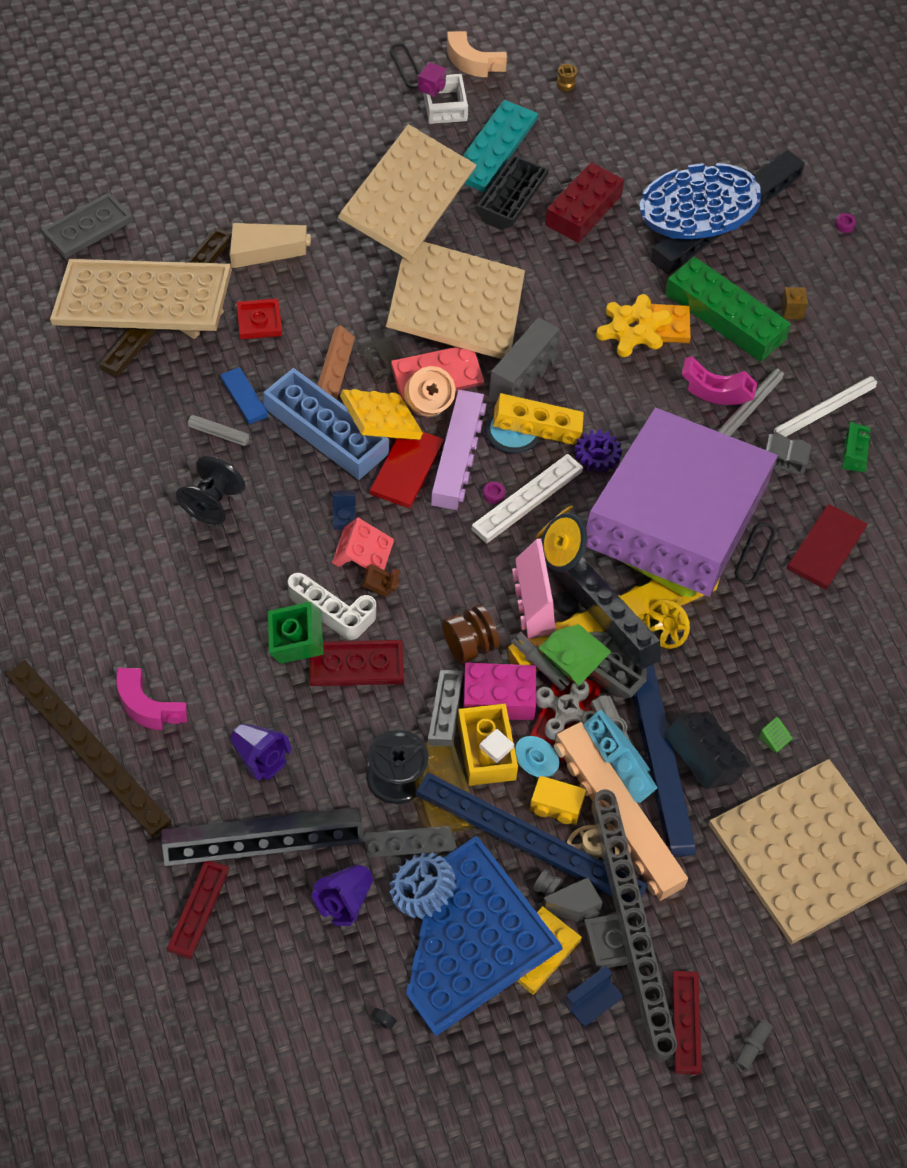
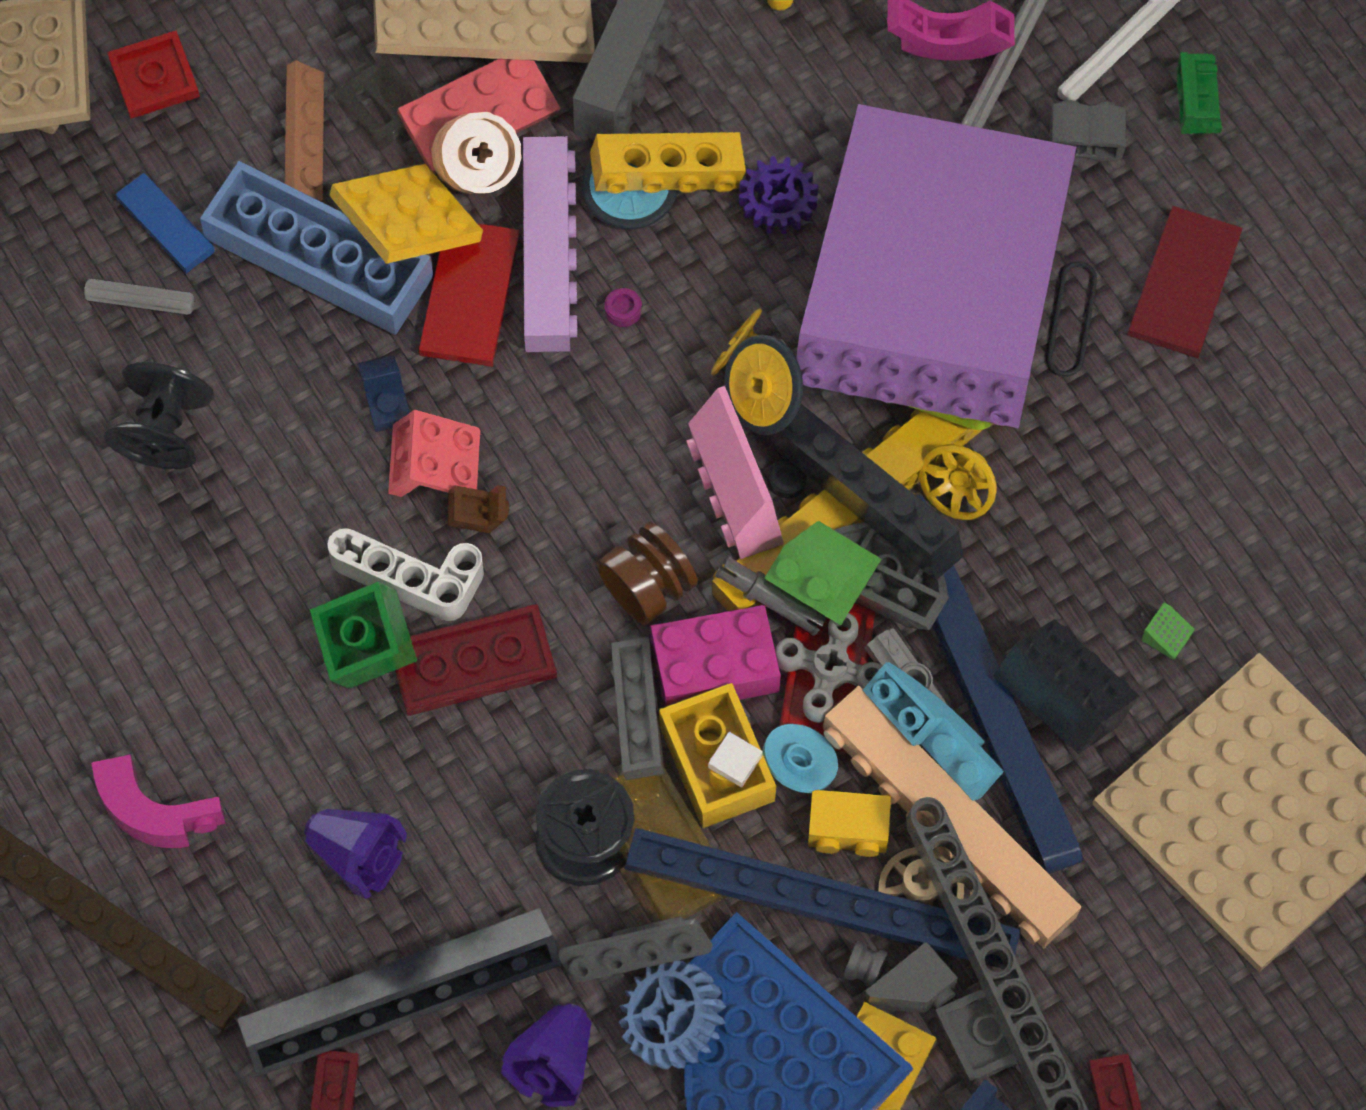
camera: 10 degrees left, 10 degrees up
white plate [471,454,583,544] -> none

